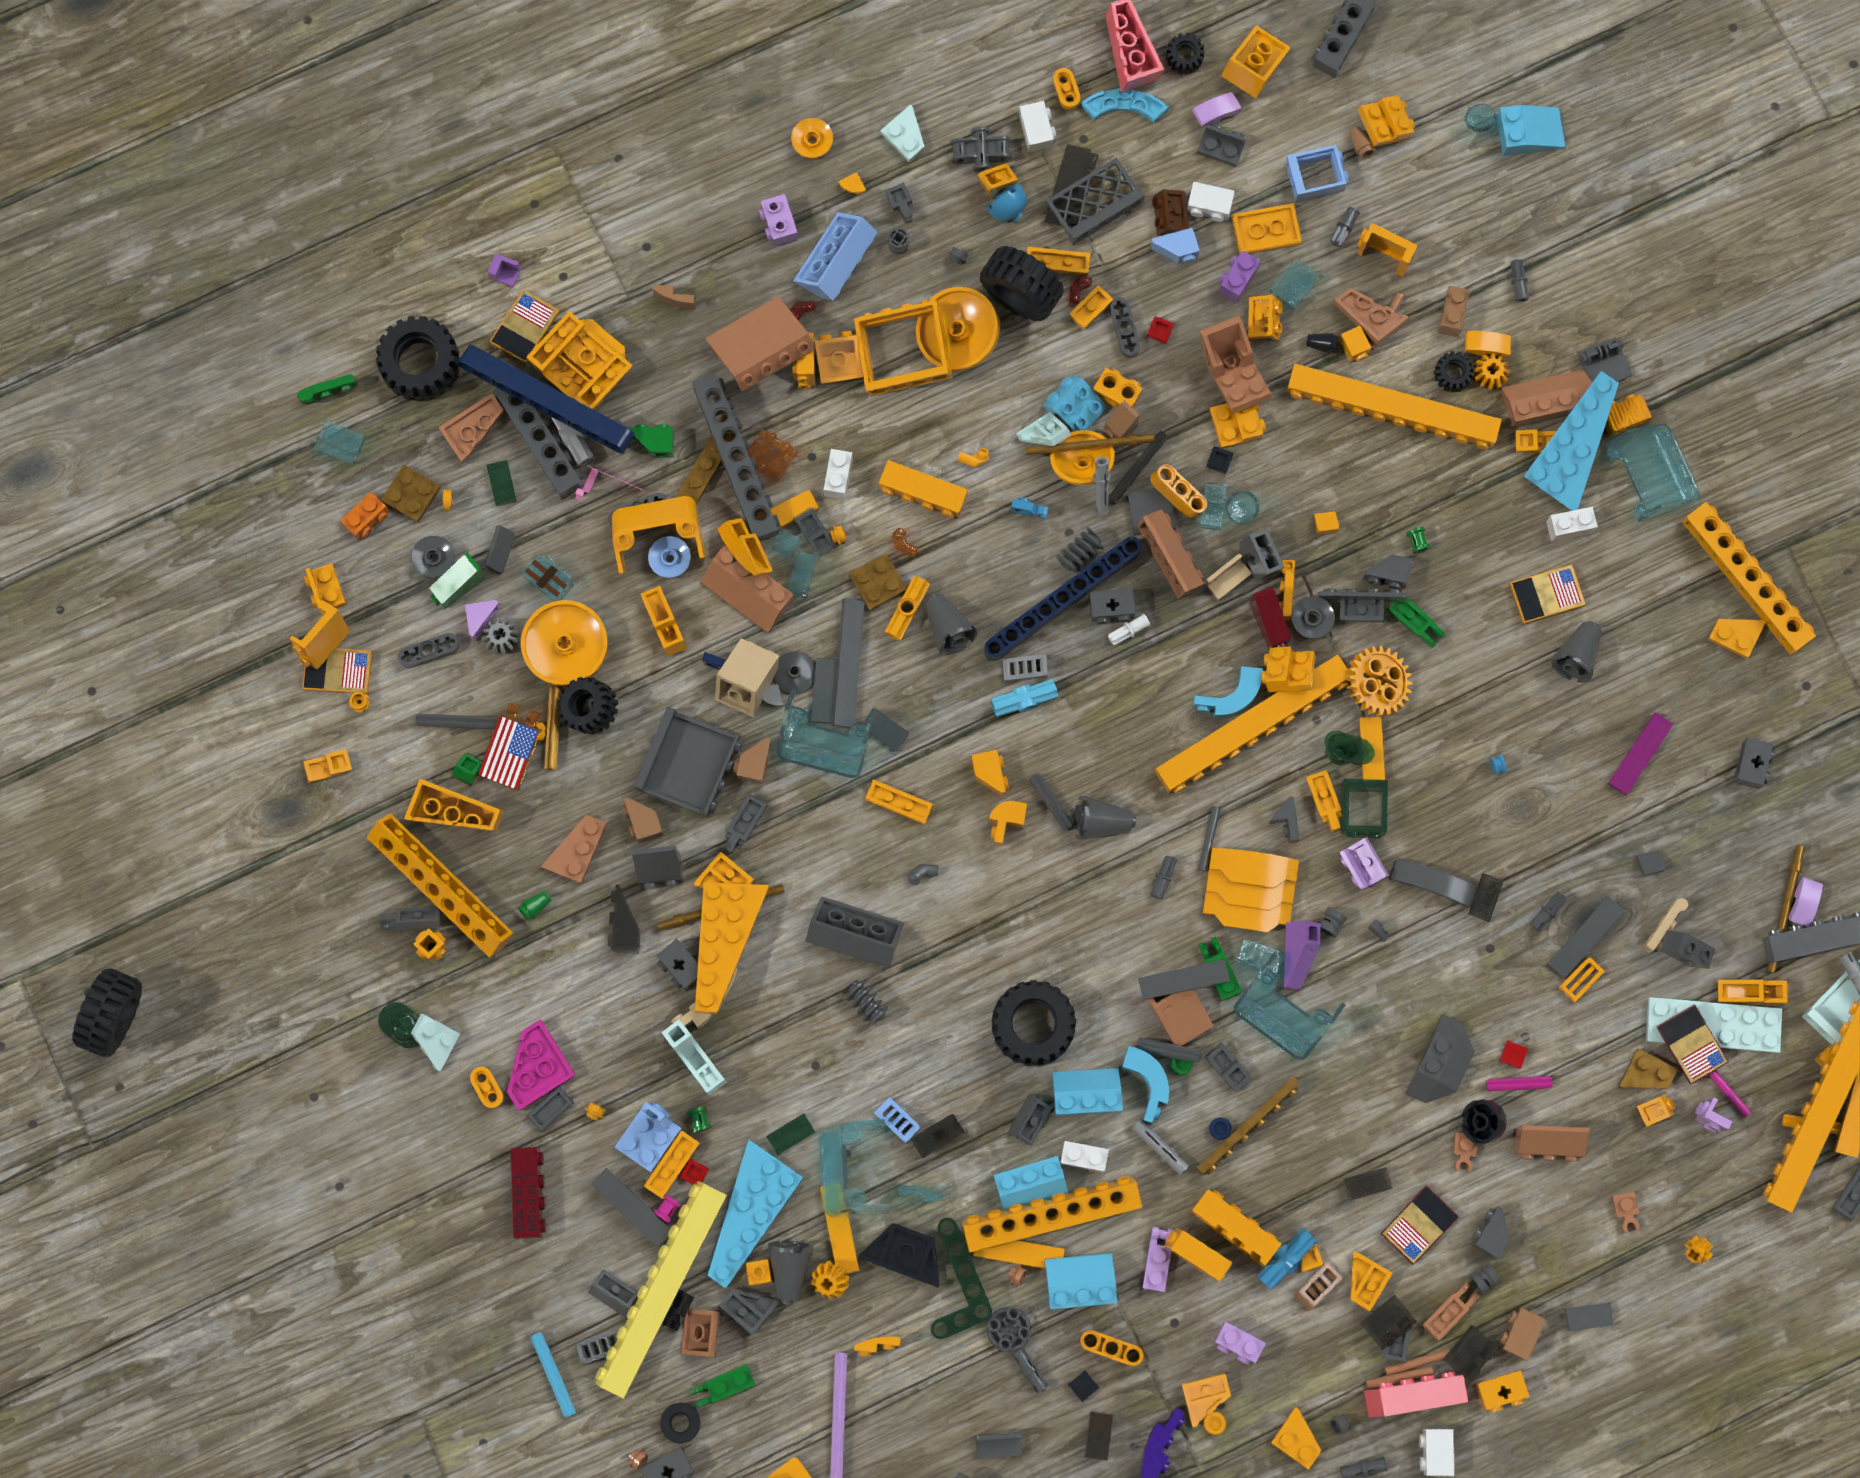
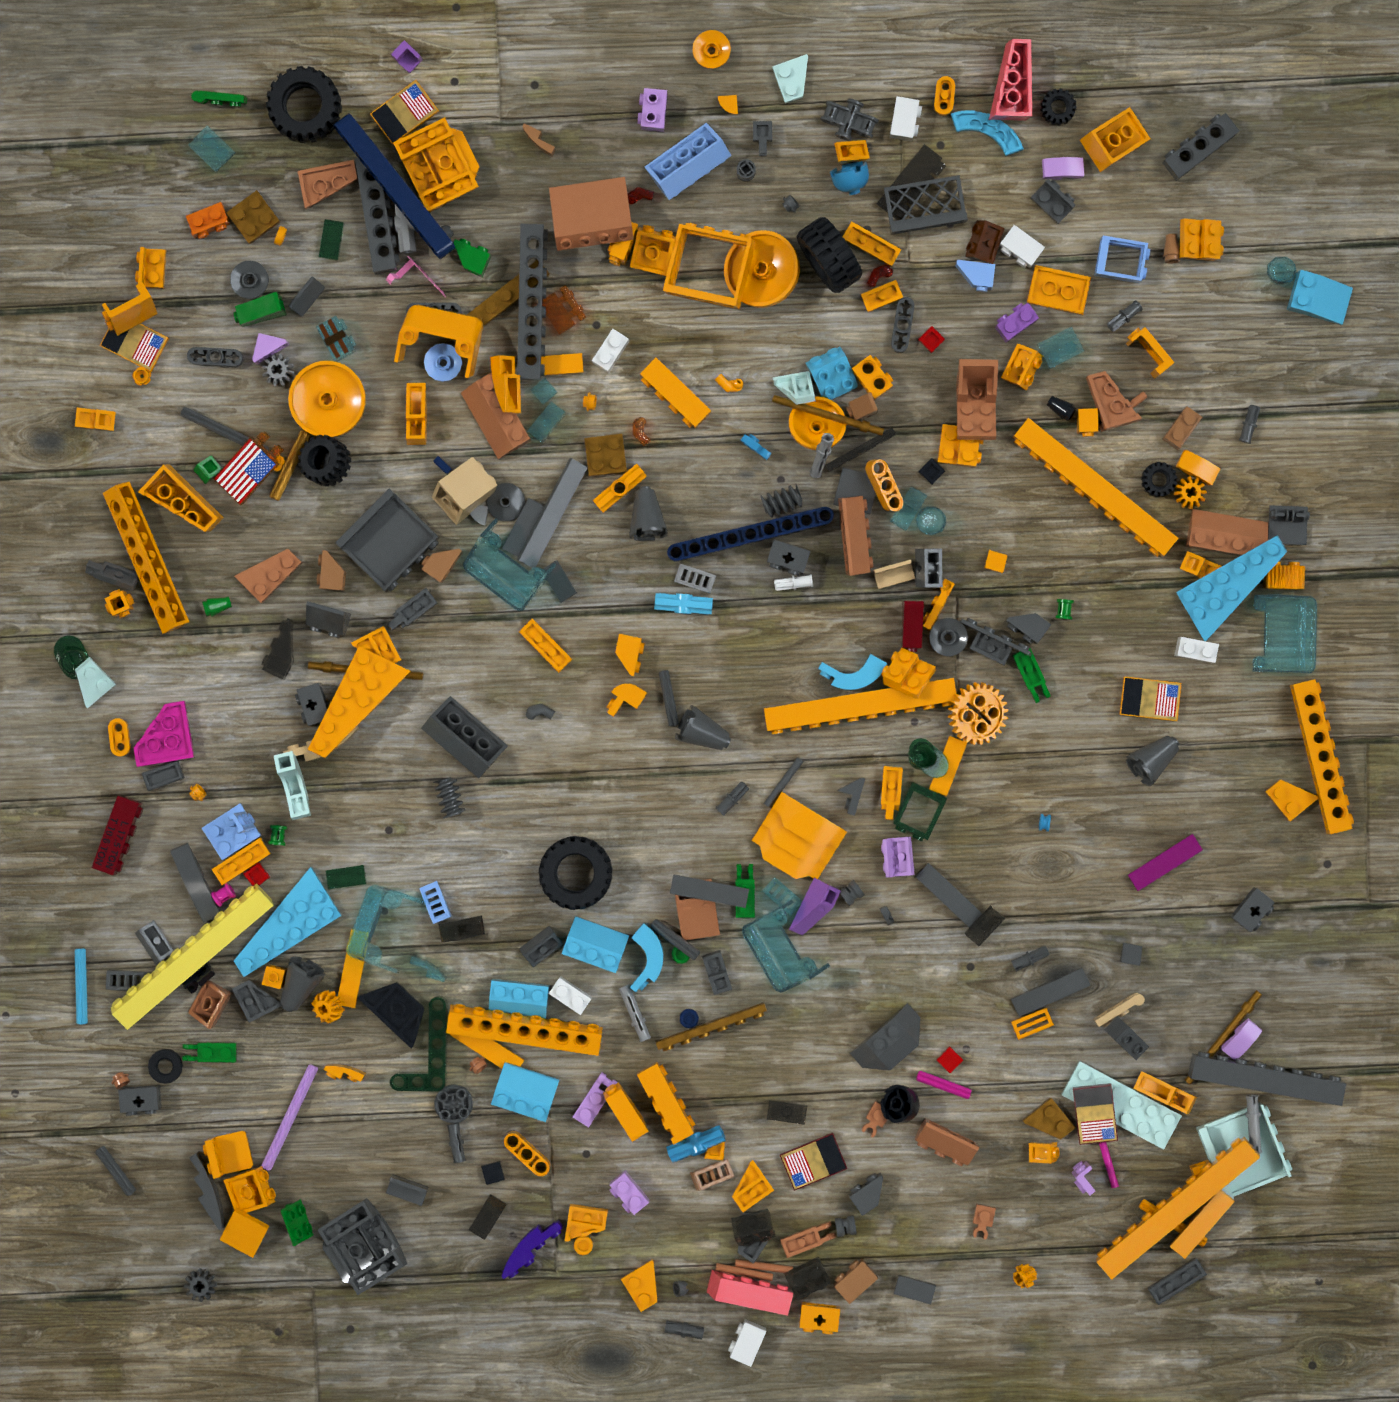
camera: 20 degrees right, 10 degrees up
dark grey slope [793,507,835,557] -> none

